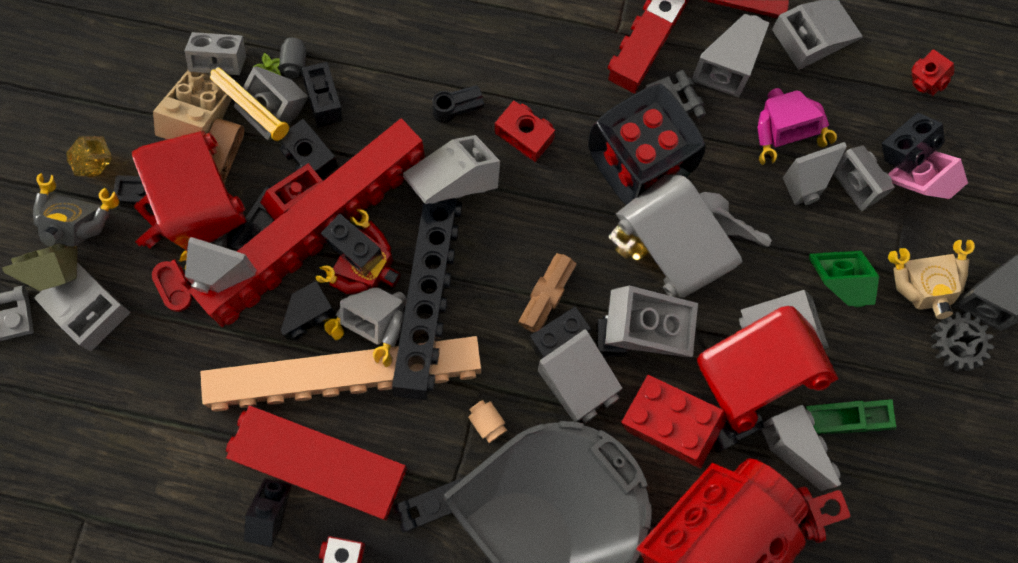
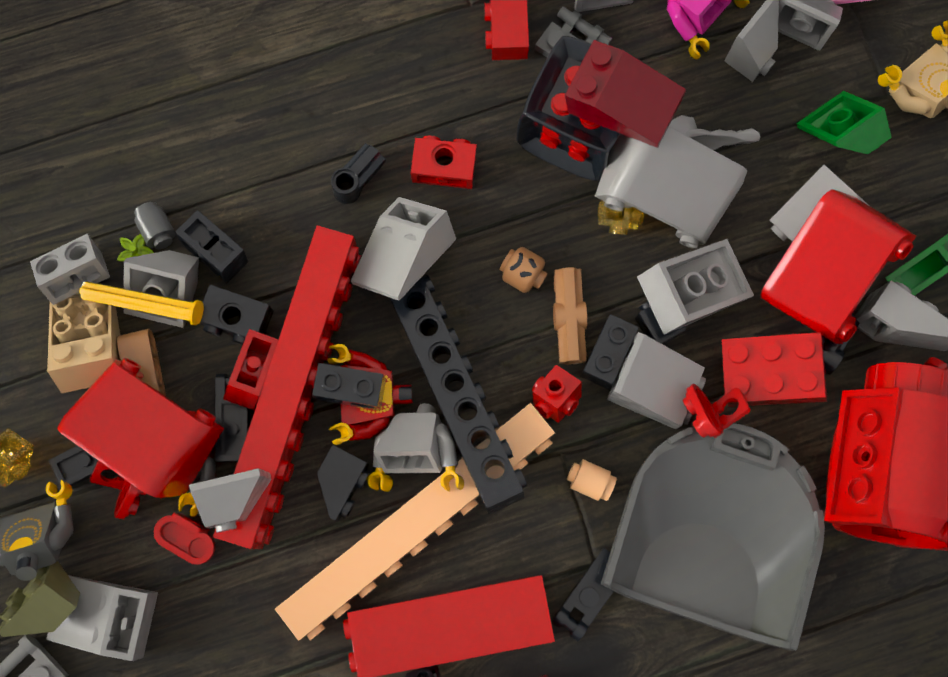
camera: 30 degrees left, 5 degrees up
none -> medium nougat head [499,247,548,293]
none -> red brick [532,365,582,423]
none -> dark red slope [565,40,686,148]
none -> red bracket [682,384,751,438]

